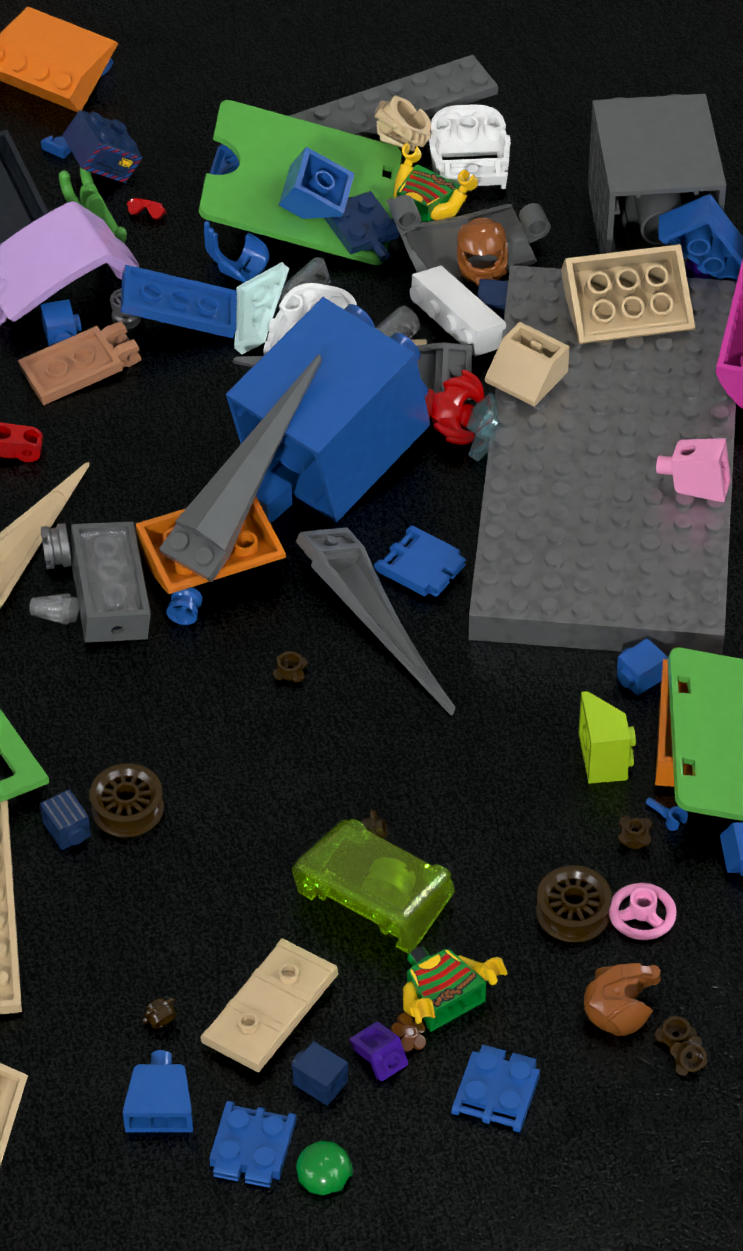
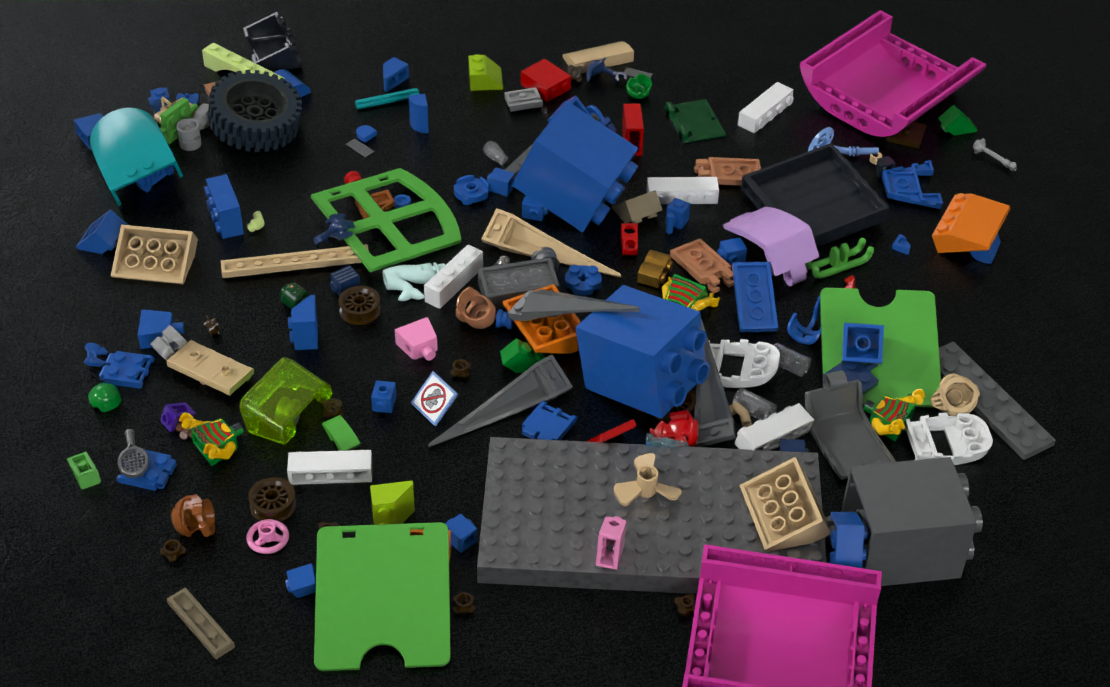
camera: 85 degrees right, 5 degrees down
dark blue brick [62,110,143,183] -> none
light aqua wing [235,262,289,354] -> none
dark blue brick [292,1041,348,1106] -> none
dark orange helmet [457,217,508,287] -> none
tan slope [485,322,570,407] -> none
dark brown plate [670,1035,707,1076] -> none
none -> bright green slope [67,452,101,489]
none -> blue piece [84,343,108,367]
none -> flat silver piece [118,429,150,478]
none -> light grey wheel [150,325,188,361]
none -> dark green head [280,283,308,309]
none -> white brick [287,450,372,485]
none -> blue slope [288,295,318,350]
none -> bright green slope [322,415,361,451]
none -> blue brick [371,380,396,413]
none -> light aqua piece [383,262,445,301]
none -> bright pink torso [395,317,438,361]
none -> piece [411,371,458,426]
none -> white brick [424,245,483,309]
none -> nougat piece [456,287,497,329]
none -> green slope [500,338,545,373]
none -> blue plate [565,265,602,296]
none -> red tile [586,419,637,443]
none -> tan piece [614,453,682,506]
none -> pearl gold brick [637,250,673,288]
none -> torso [662,274,720,311]

